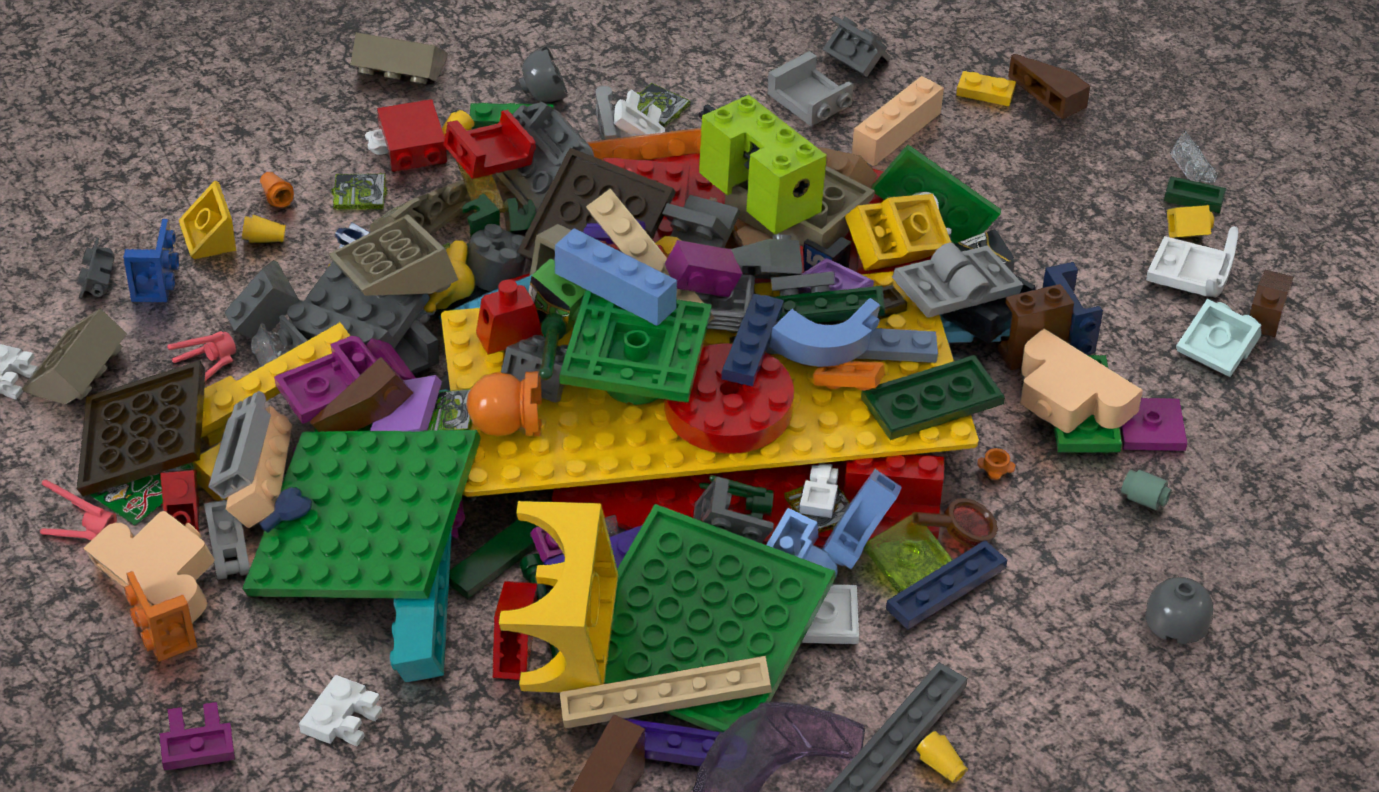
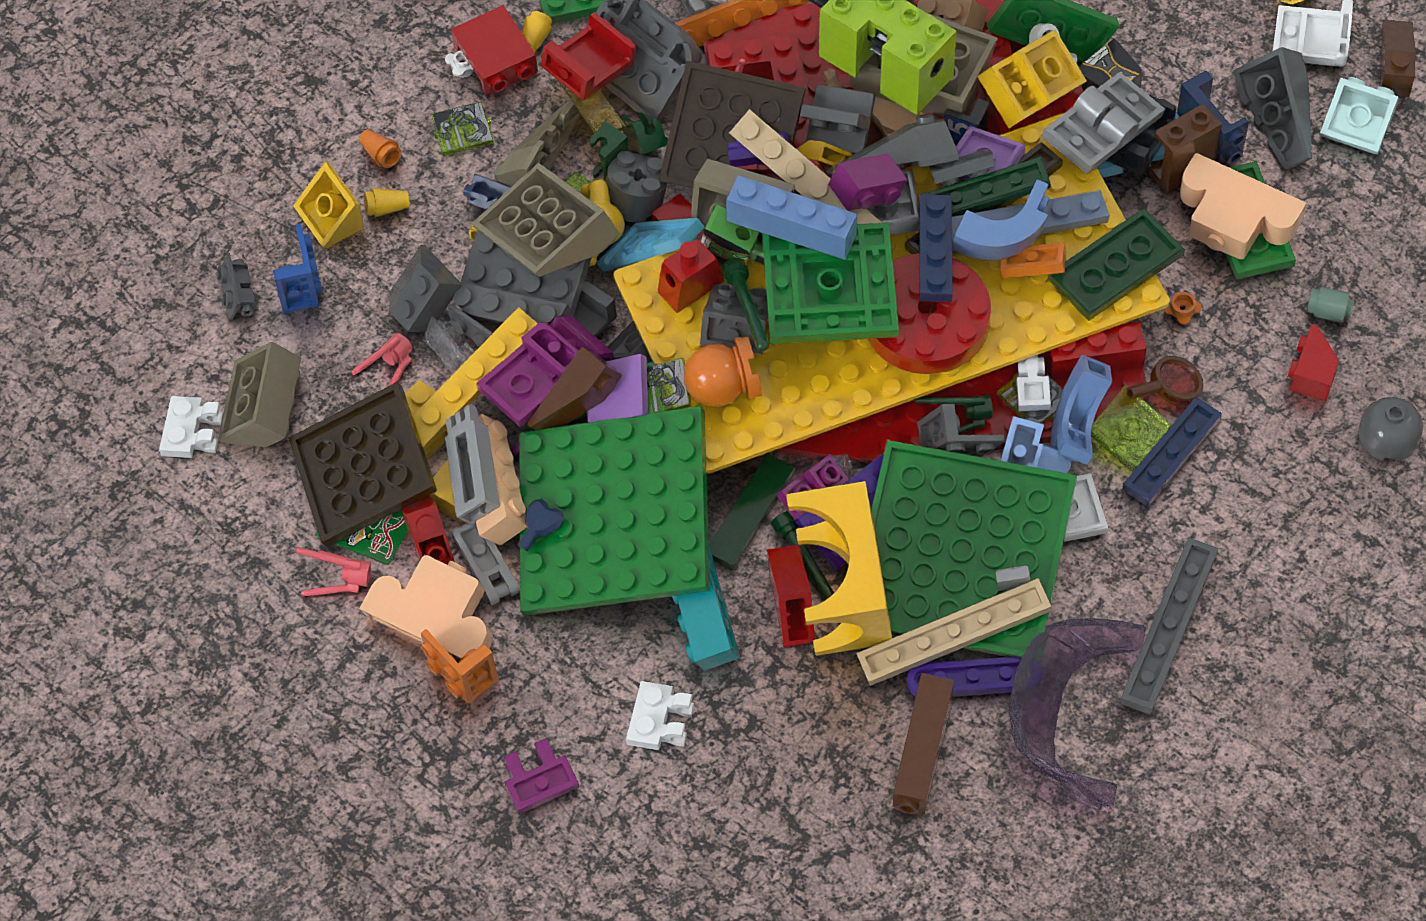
camera: 10 degrees left, 15 degrees up
yellow cone [916,731,968,784] -> none
magenta plate [1120,398,1188,451] -> none
none -> light grey tile [996,565,1030,591]
none -> dark grey wedge [1233,47,1312,170]
none -> red slope [1287,324,1339,401]

